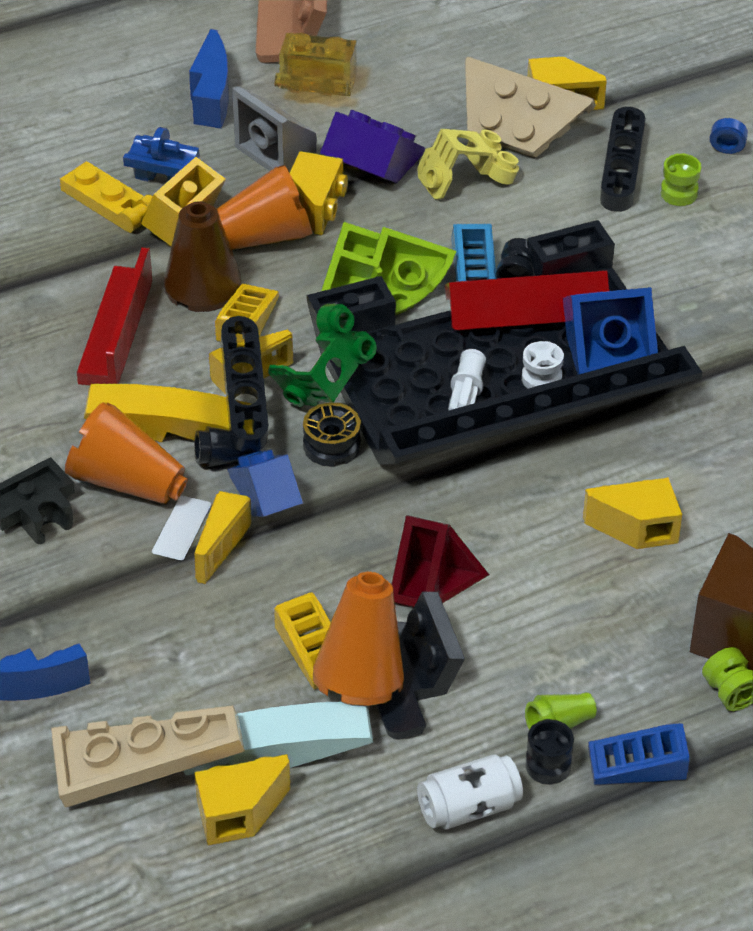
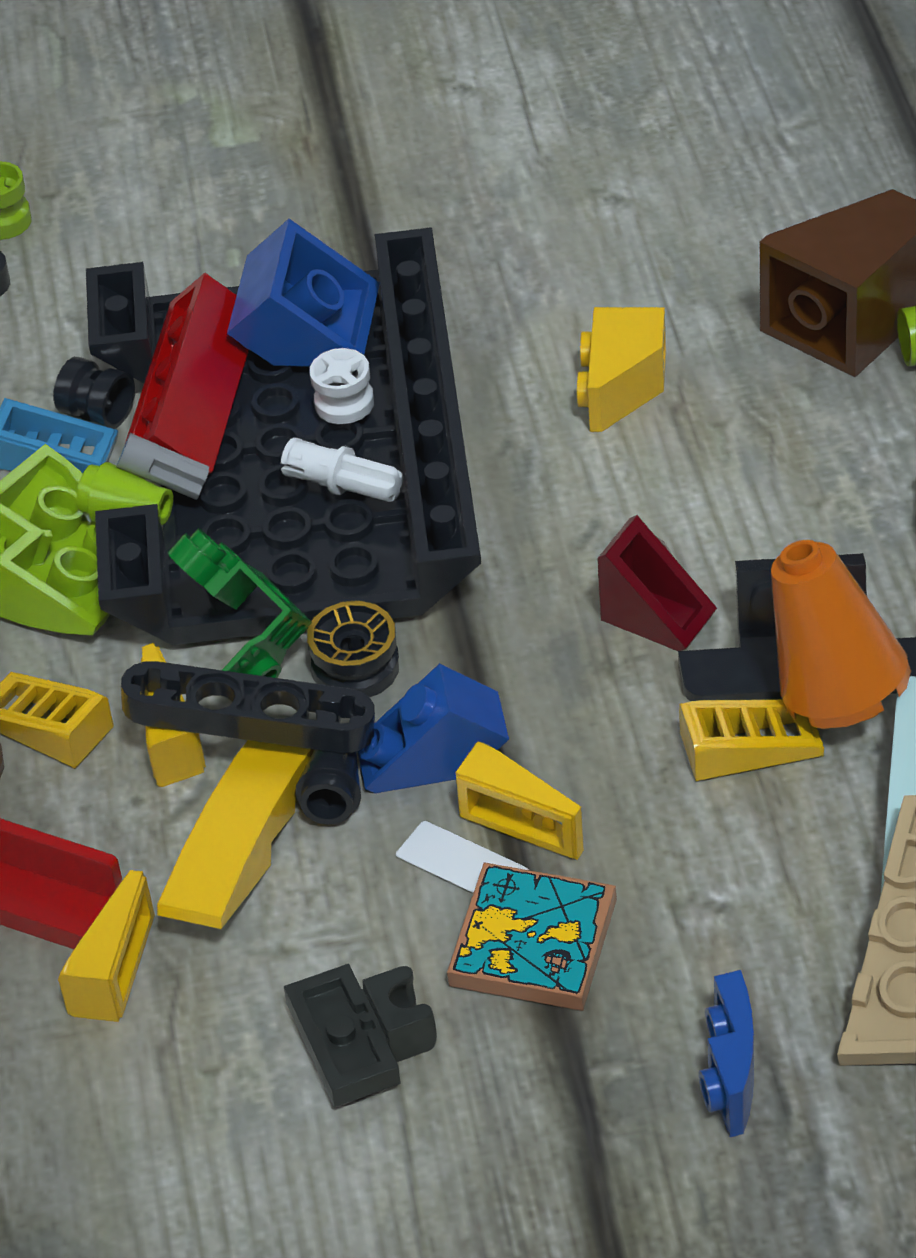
camera: 70 degrees left, 0 degrees up
orange cone [65,402,188,504] -> none
none -> yellow slope [58,870,155,1022]
none -> lime cone [77,462,173,525]
none -> light grey piece [116,433,209,500]
none -> tile [447,862,617,1011]

